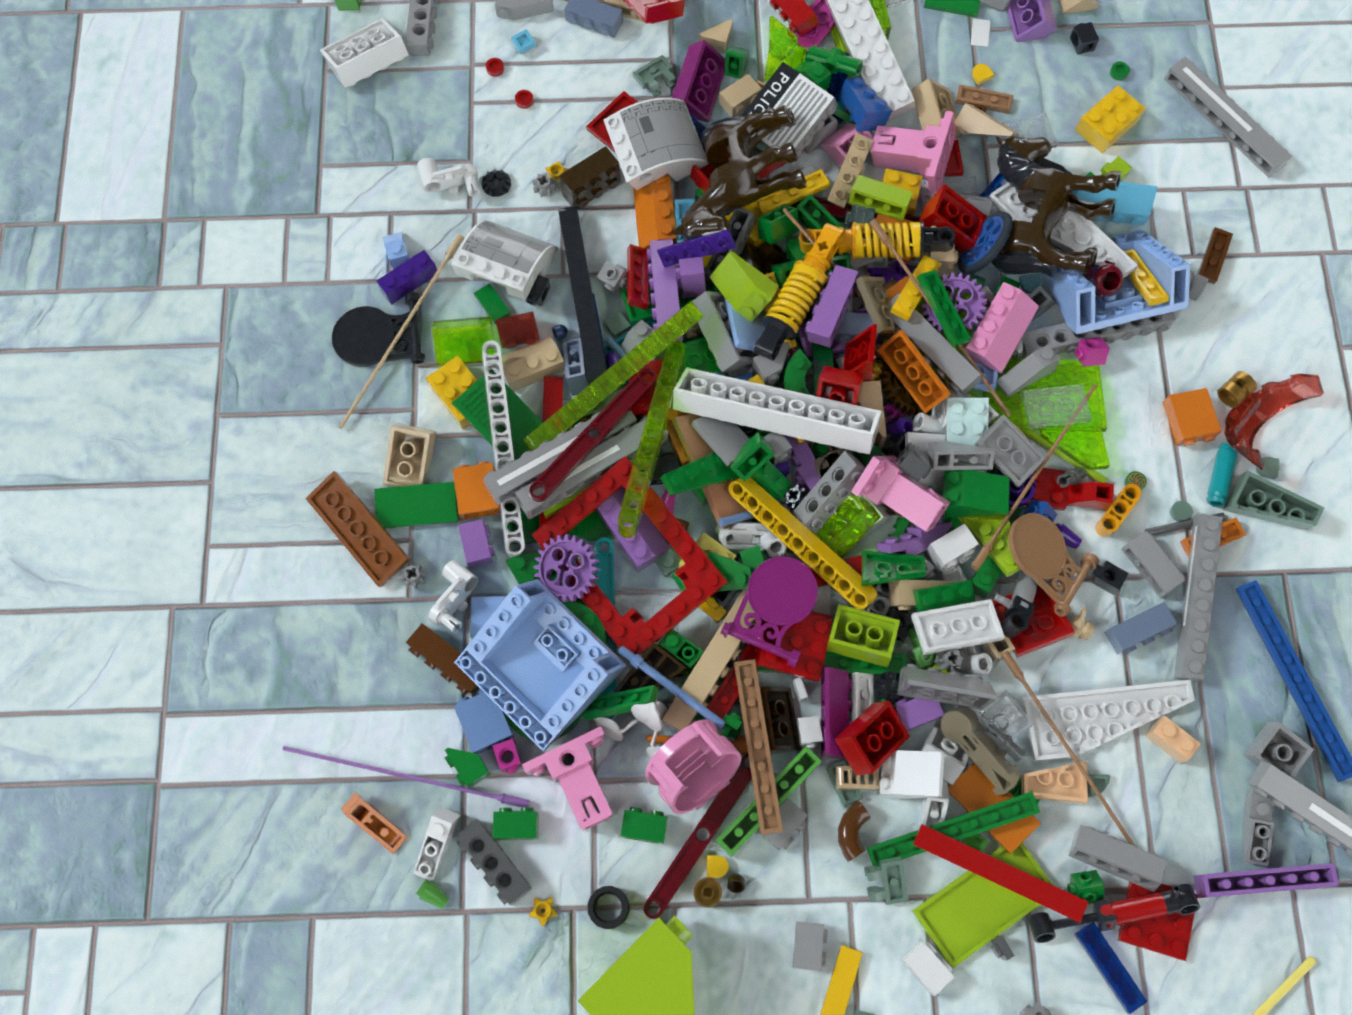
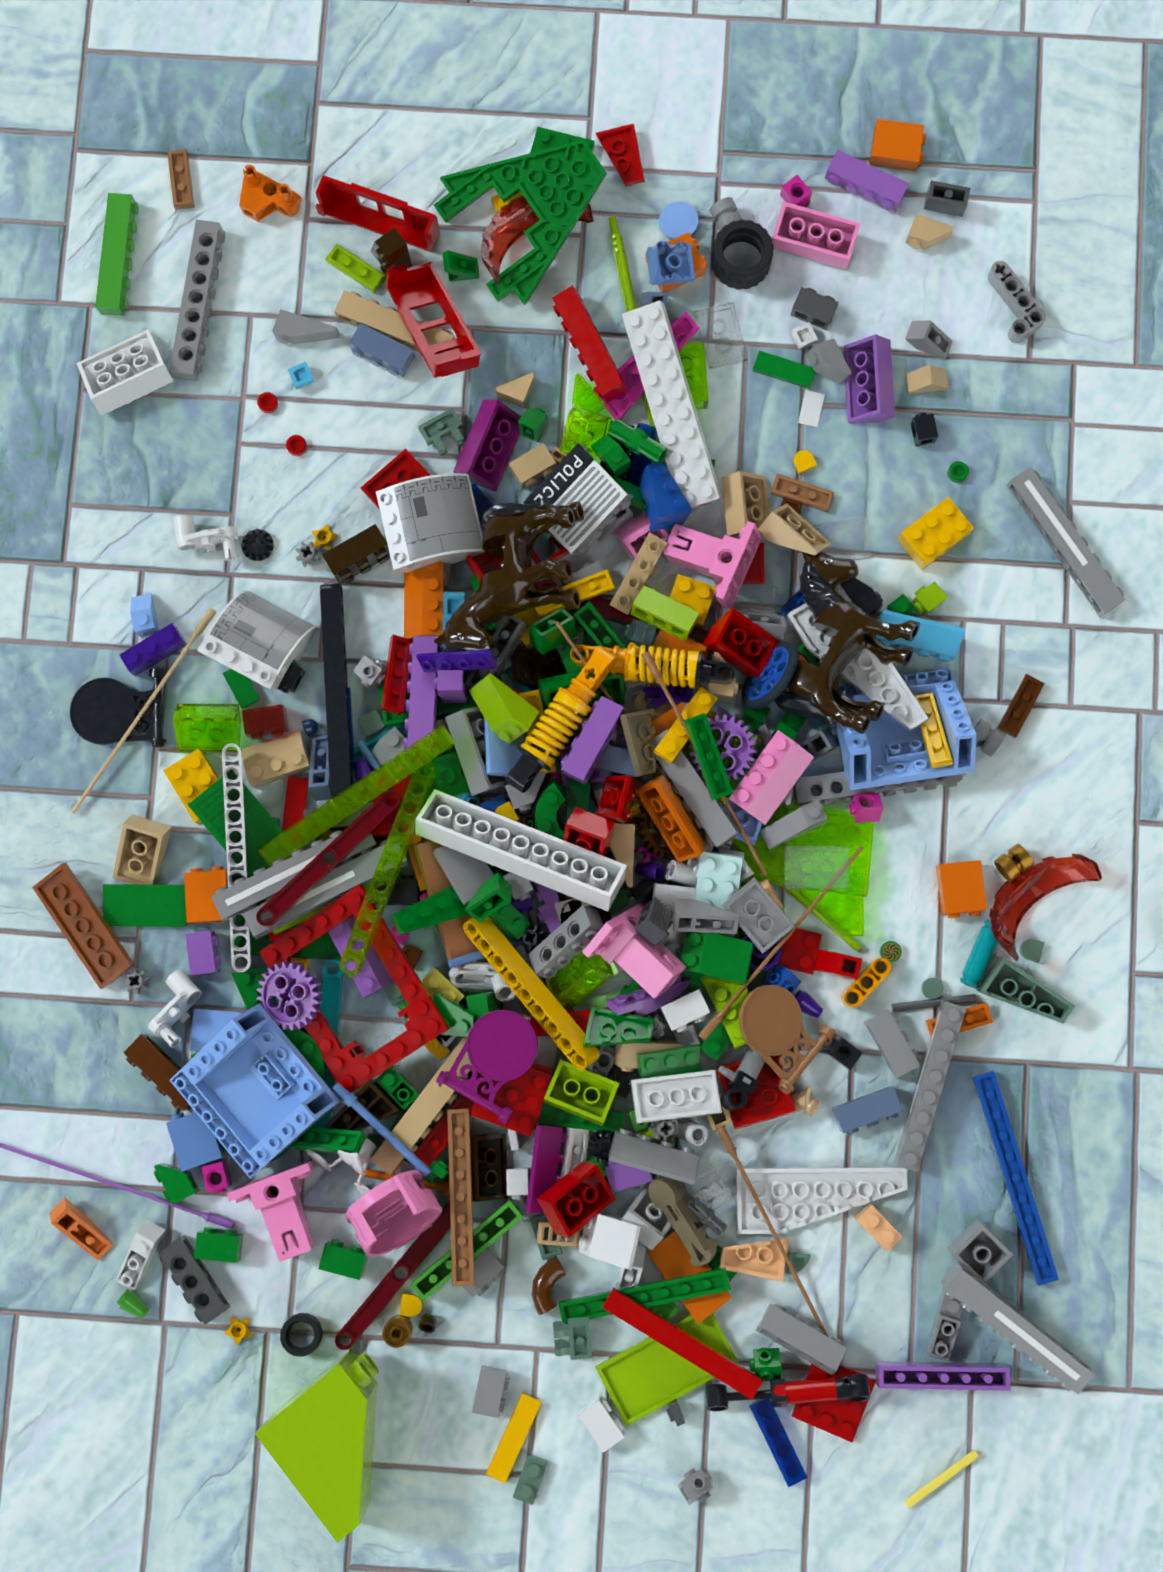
camera: 10 degrees right, 10 degrees up
dark grey pin [1057,466,1087,488] -> none
dark red piece [1082,260,1123,297] -> none

